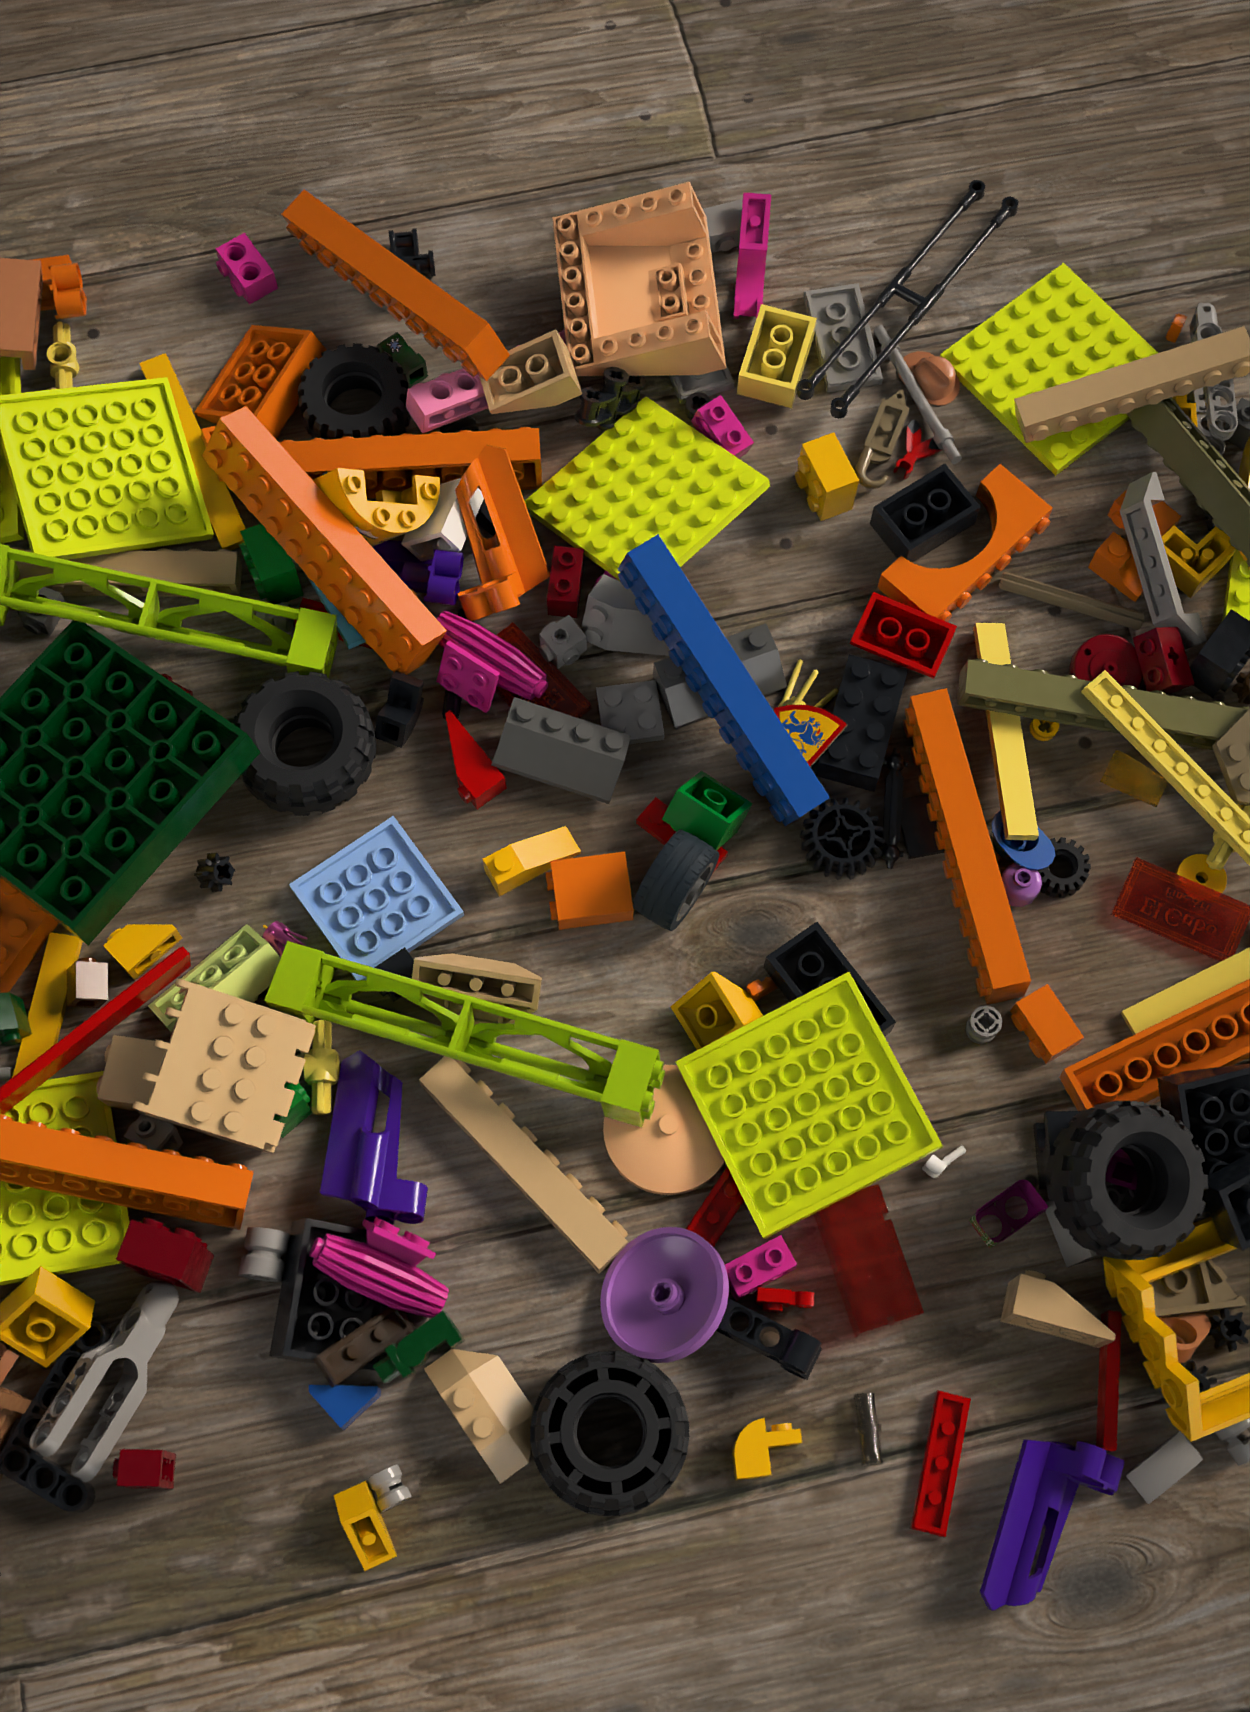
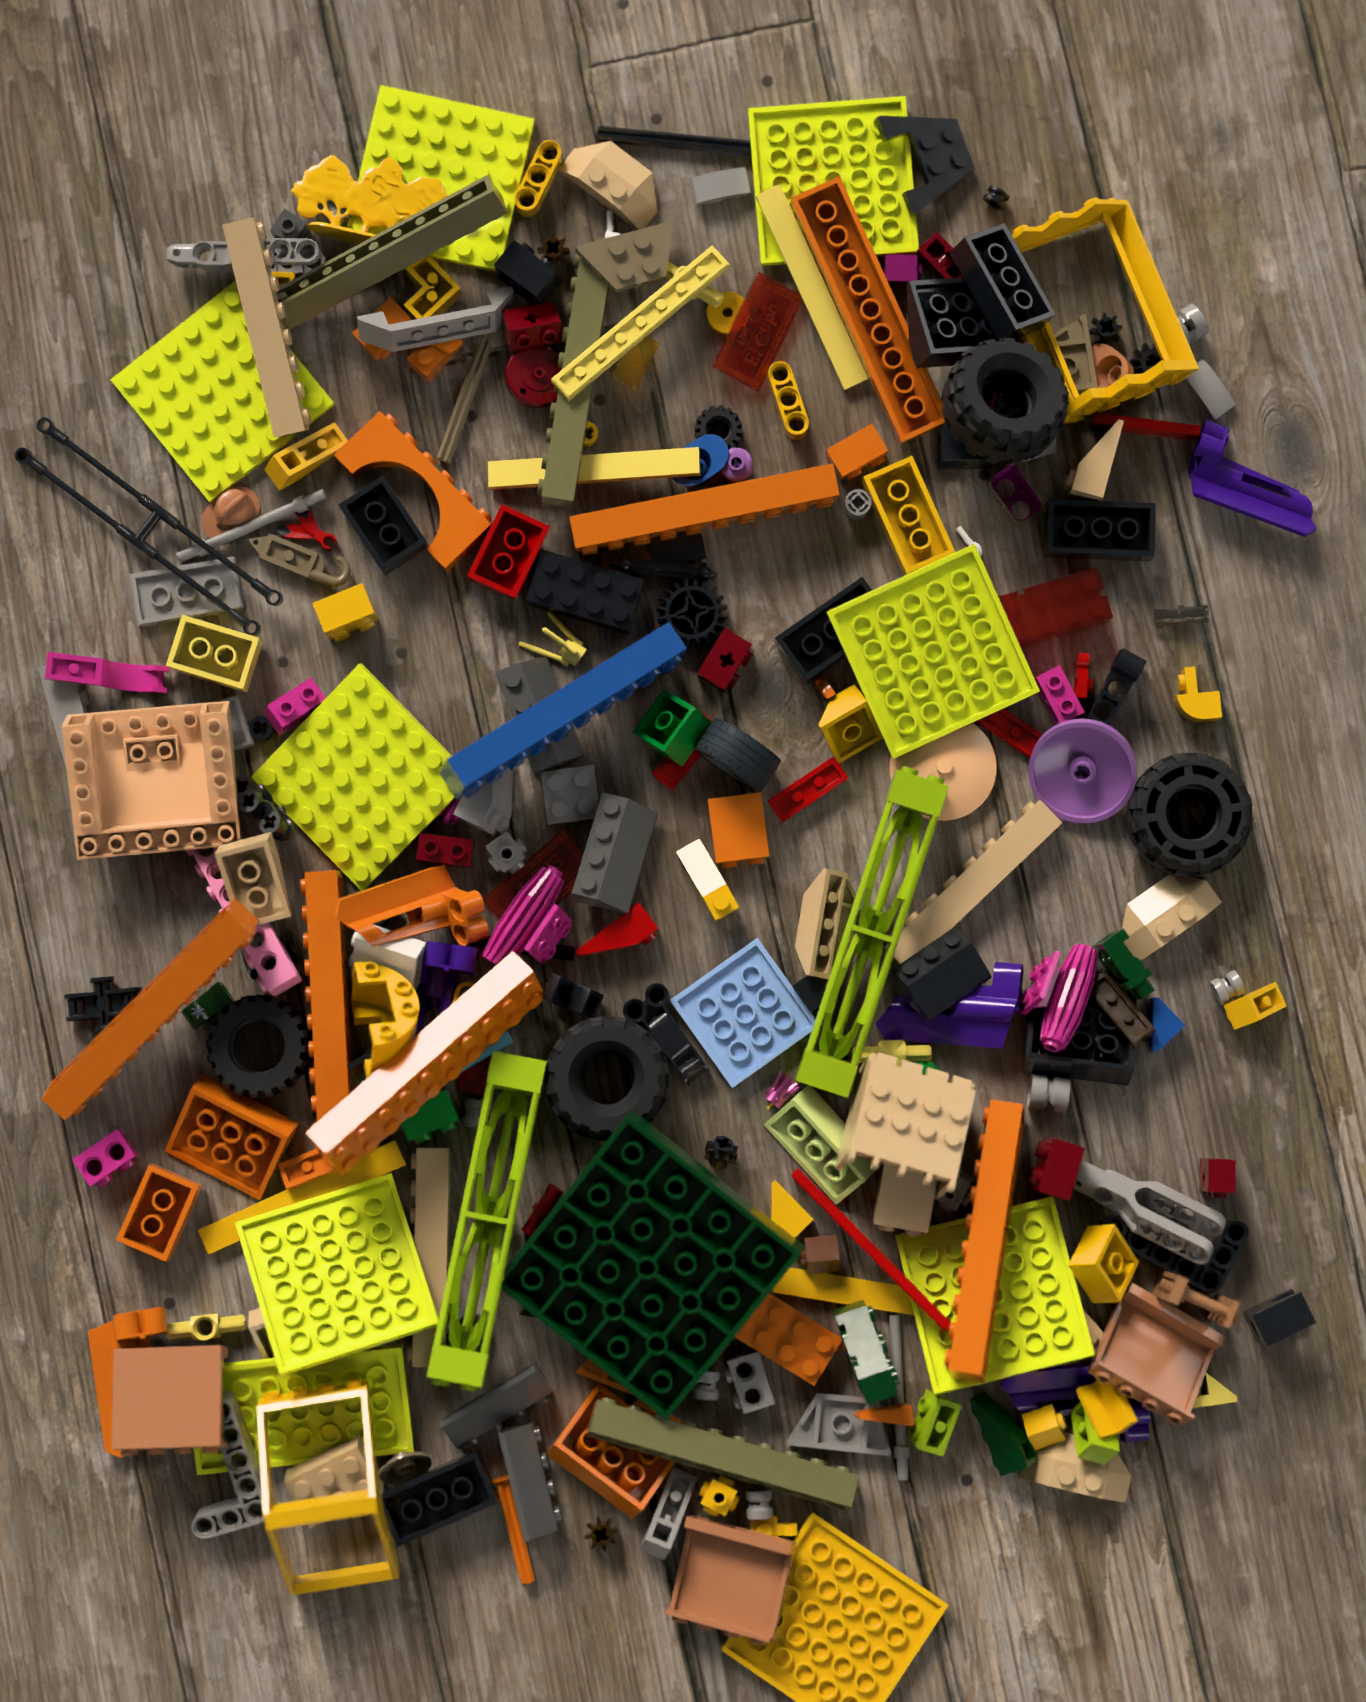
camera: 90 degrees left, 15 degrees up
shield [774,705,848,767] -> none
red tile [910,1390,971,1537] -> none
orange tile [1166,314,1188,343] -> none
none -> orange brick [116,1164,203,1262]
none -> yellow slope [264,422,348,491]
none -> black piece [623,983,710,1087]
none -> dark red brick [697,628,754,693]
none -> red plate [767,756,849,823]
none -> yellow beam [768,361,809,440]
none -> yellow brick [861,456,955,576]
none -> black slope [891,927,992,1021]
none -> black brick [1043,499,1156,562]

